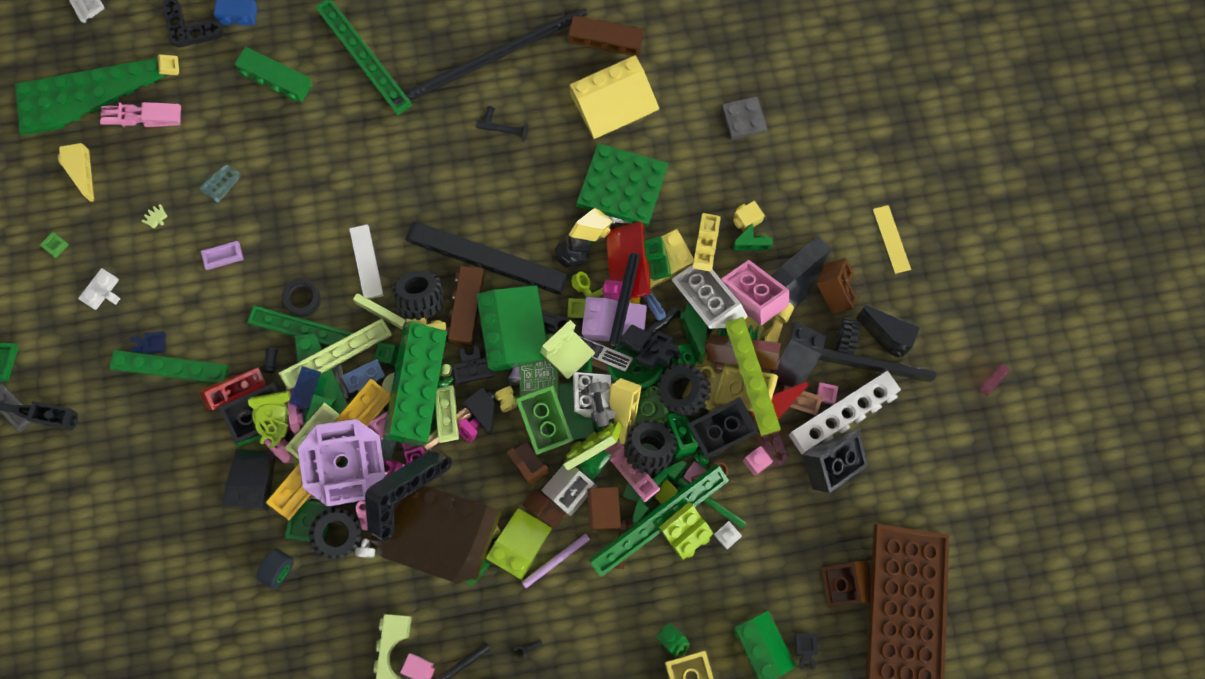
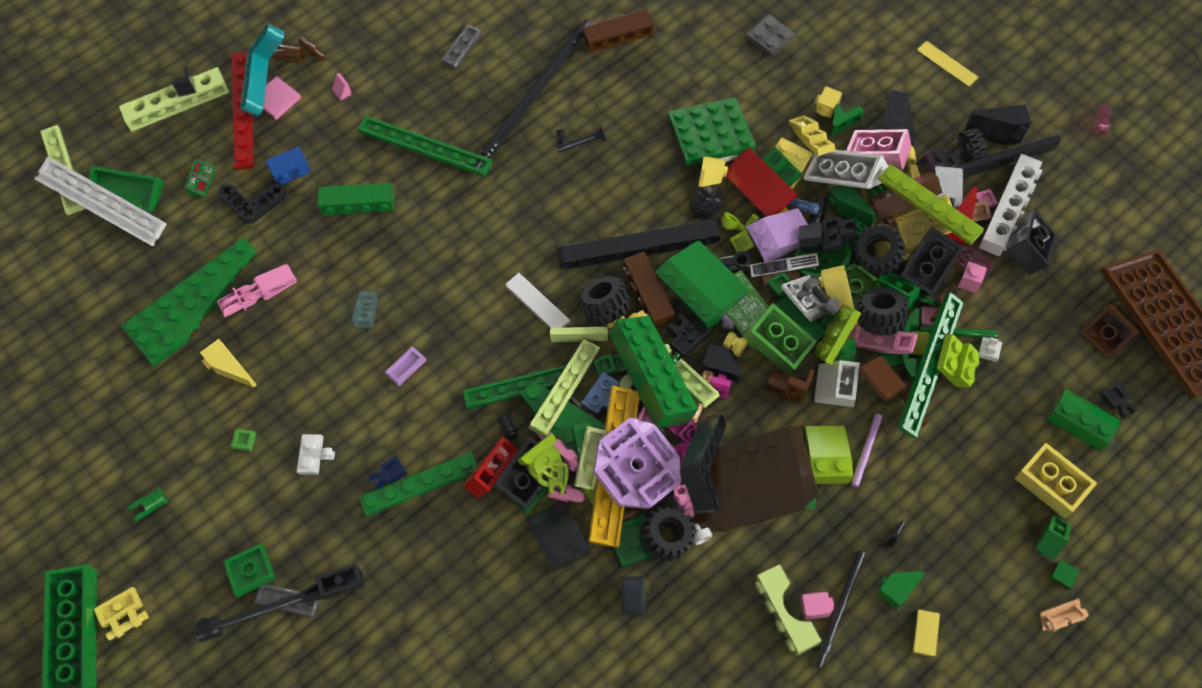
camera: 25 degrees left, 10 degrees down
yellowish green piece [142,204,167,228] -> none
light yellow tile [158,55,179,75] -> none
black tyre [282,278,321,317] -> none
clear blue tile [289,366,321,410] -> none
reddish brown slope [523,490,566,529] -> none
yellowish green bracket [540,320,595,379] -> none
light yellow slope [570,55,659,139] -> none
dark pink tile [603,280,623,300] -> none
black axle [609,253,640,346] -> none
green brick [656,623,690,659] -> none
reddish brown panel [817,258,857,314] -> none

